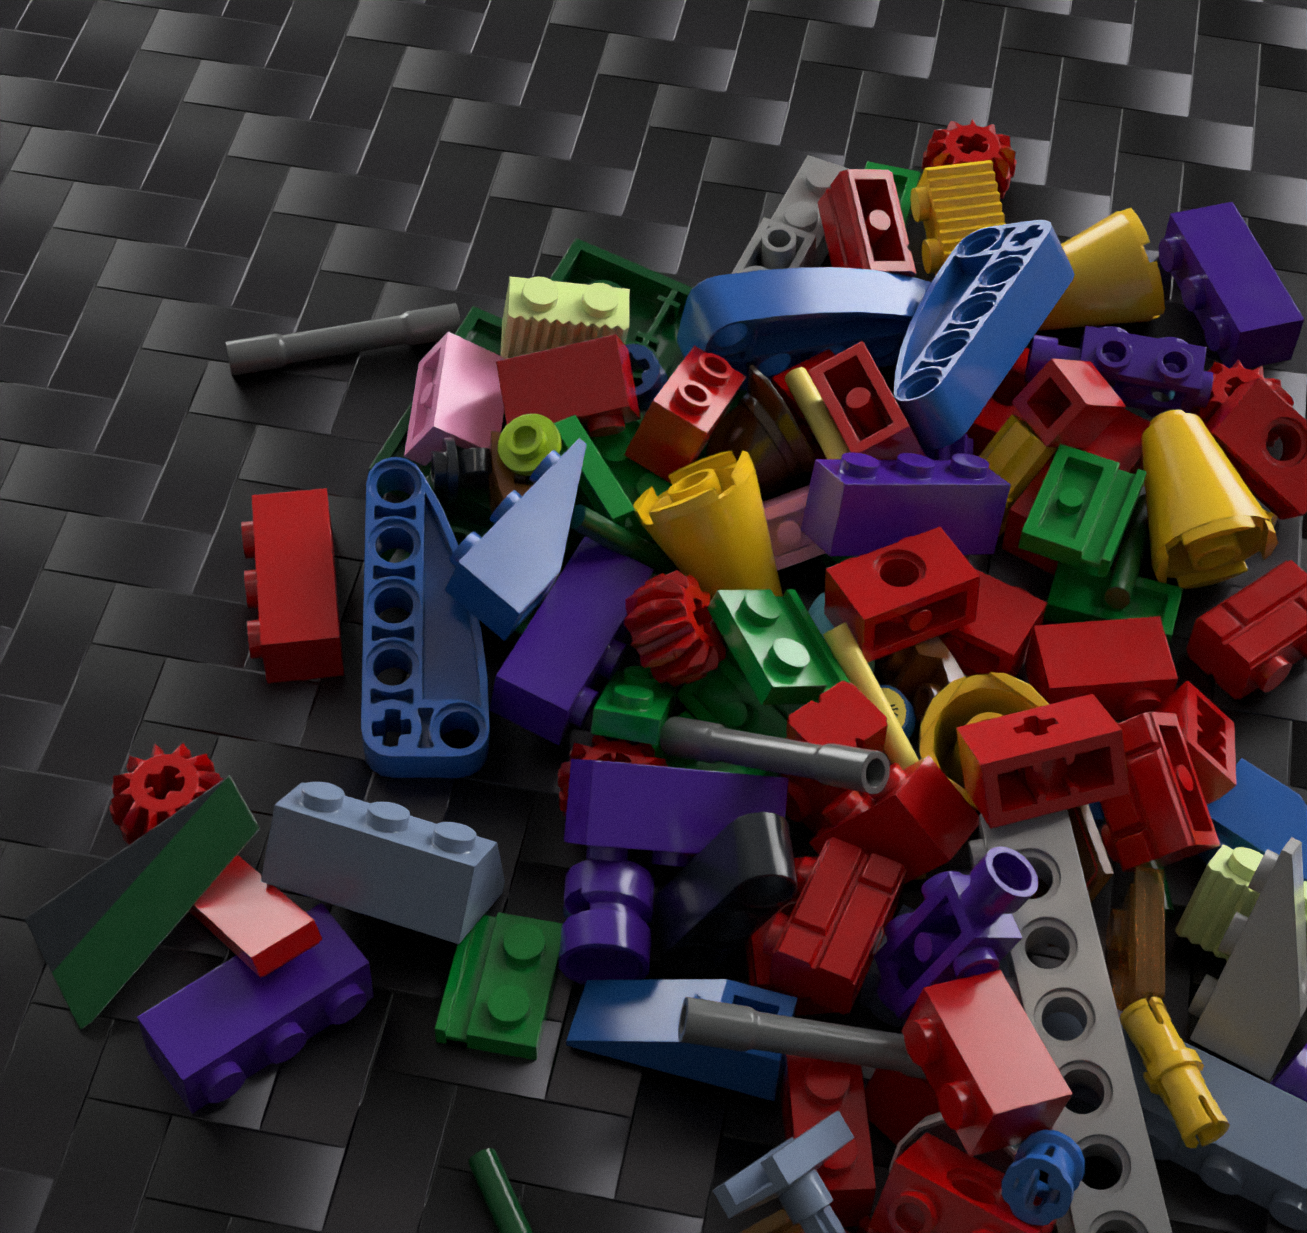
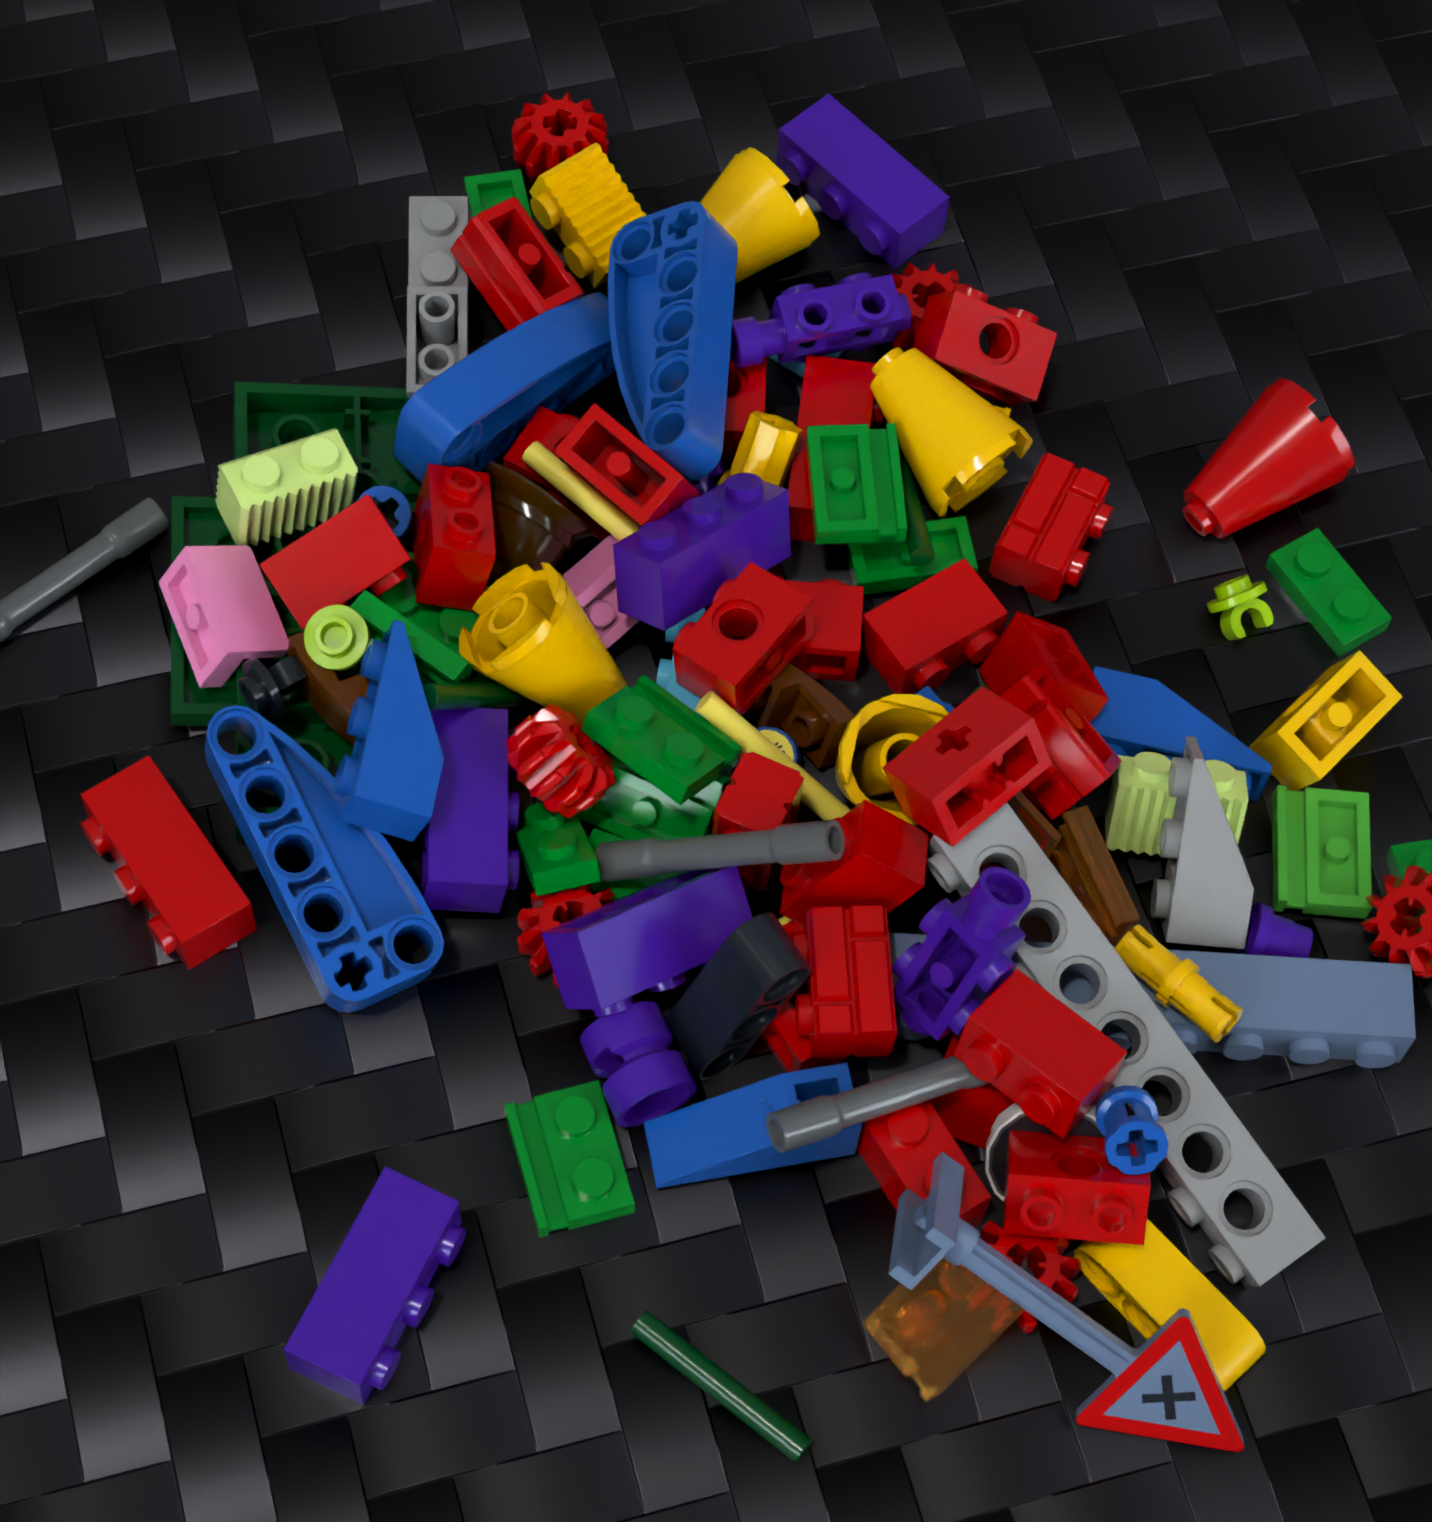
camera: 30 degrees left, 10 degrees up
dark green sticker [24,775,260,1030] -> none
red gear [109,743,223,845] -> none
tile [189,855,323,978] -> none
sand blue slope [261,782,505,944] -> none
red brick [1012,359,1126,448] -> none

